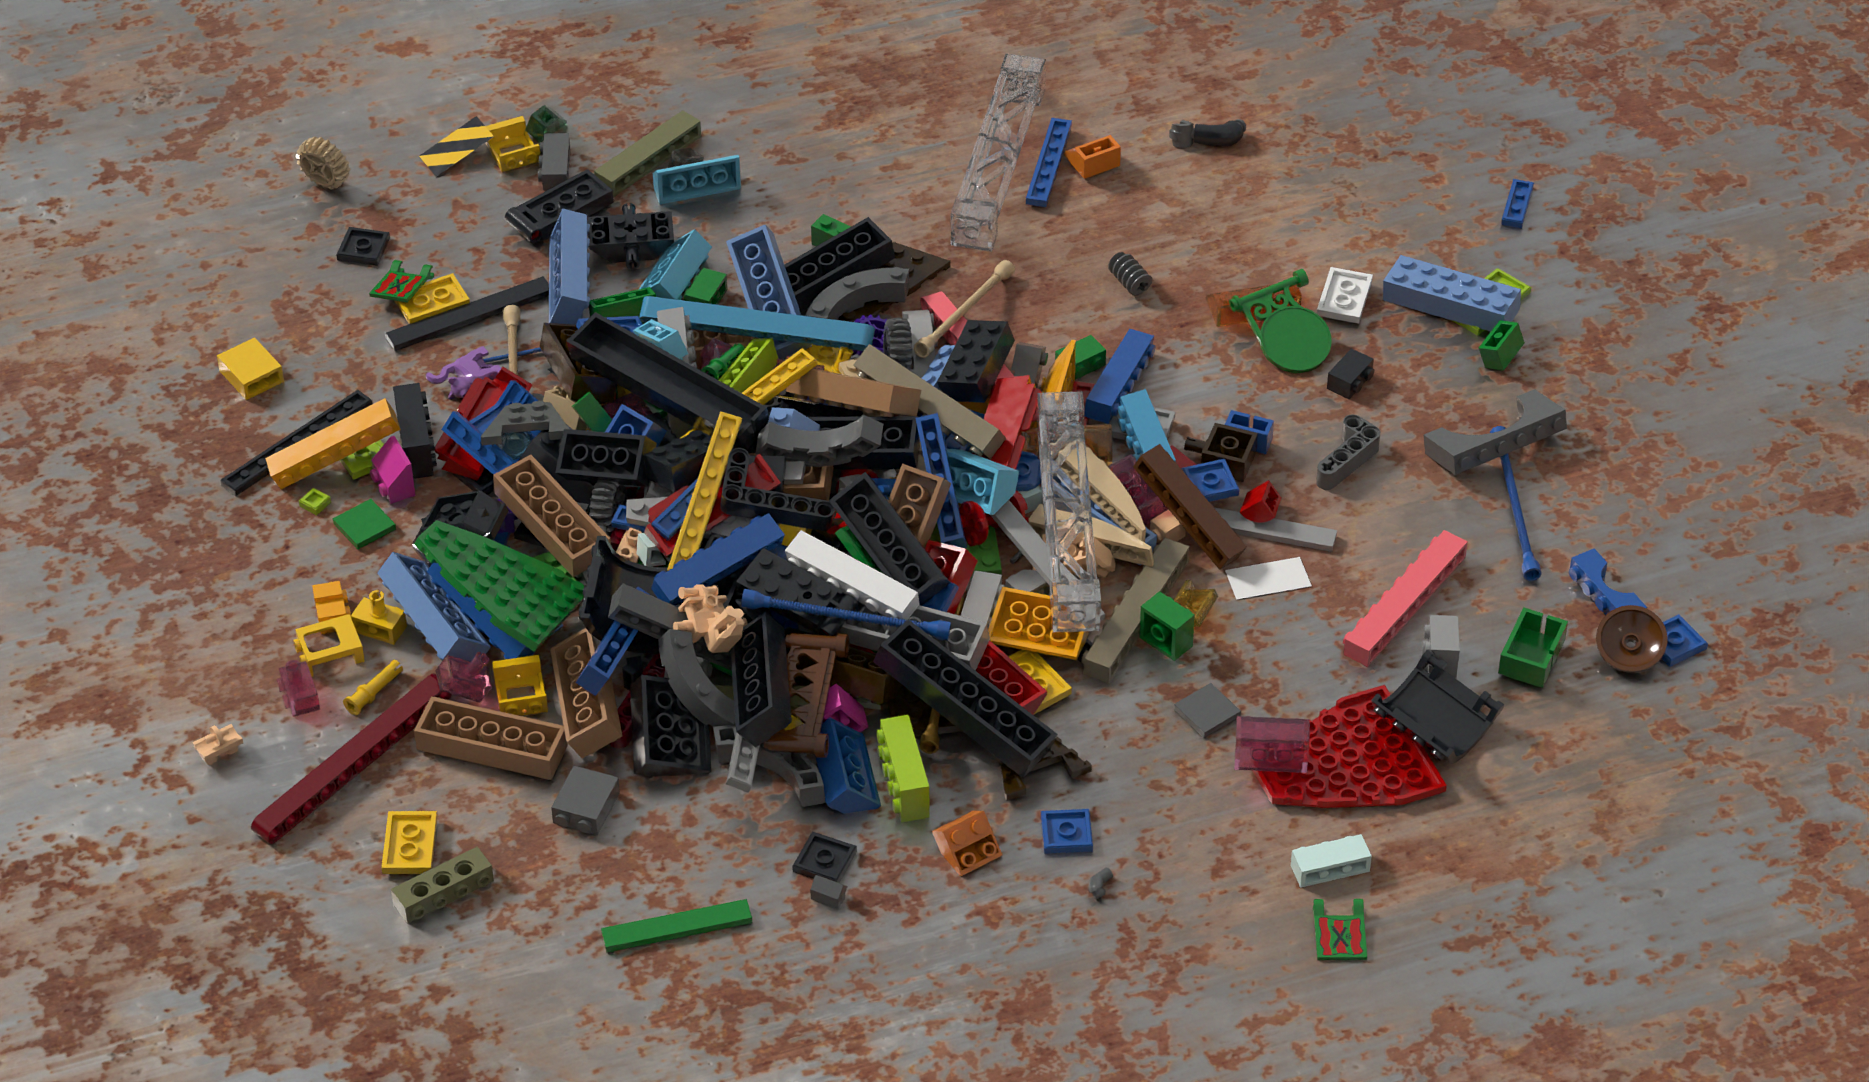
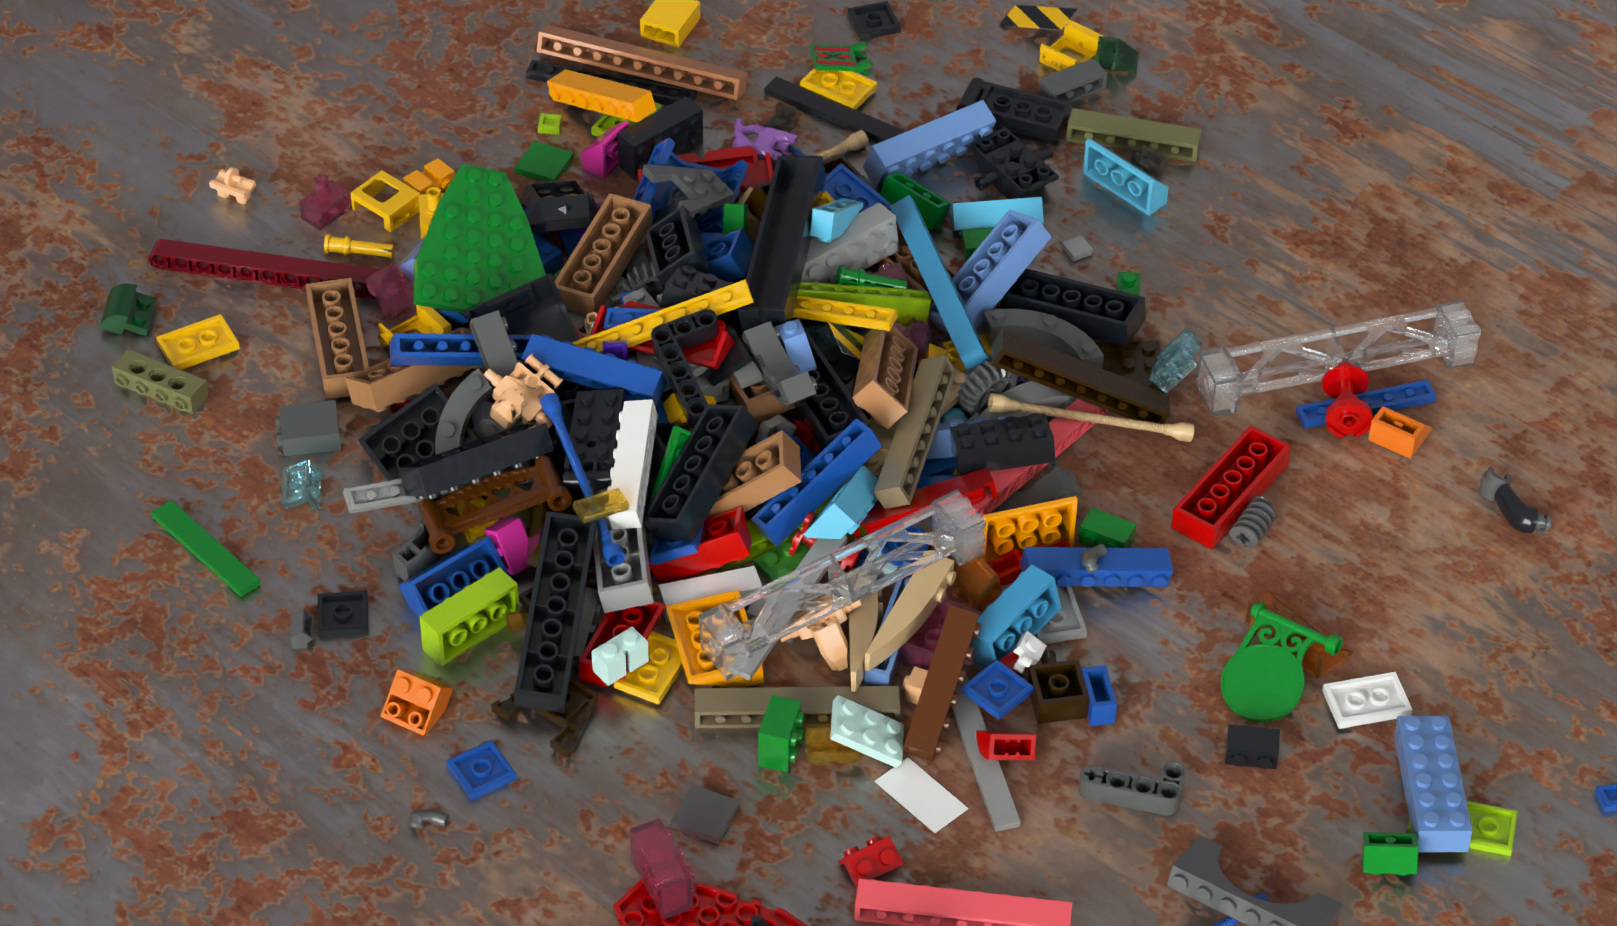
camera: 60 degrees right, 0 degrees up
none -> dark green brick [99,284,157,336]
none -> clear light blue bracket [281,459,322,510]
none -> nougat brick [537,25,748,100]
none -> clear yellow tile [573,488,629,523]
none -> light aqua piece [592,627,649,686]
none -> dark purple tile [603,340,628,361]
none -> clear smoke bracket [763,102,796,133]
none -> light aqua plate [830,695,904,768]
none -> red bracket [838,835,904,888]
none -> dark brown brick [991,330,1170,424]
none -> white plate [1013,631,1047,674]
none -> dark grey arm [1082,544,1107,573]
none -> clear light blue hips [1149,329,1202,394]
none -> red brick [1171,425,1291,550]
none -> red piece [1321,361,1373,438]

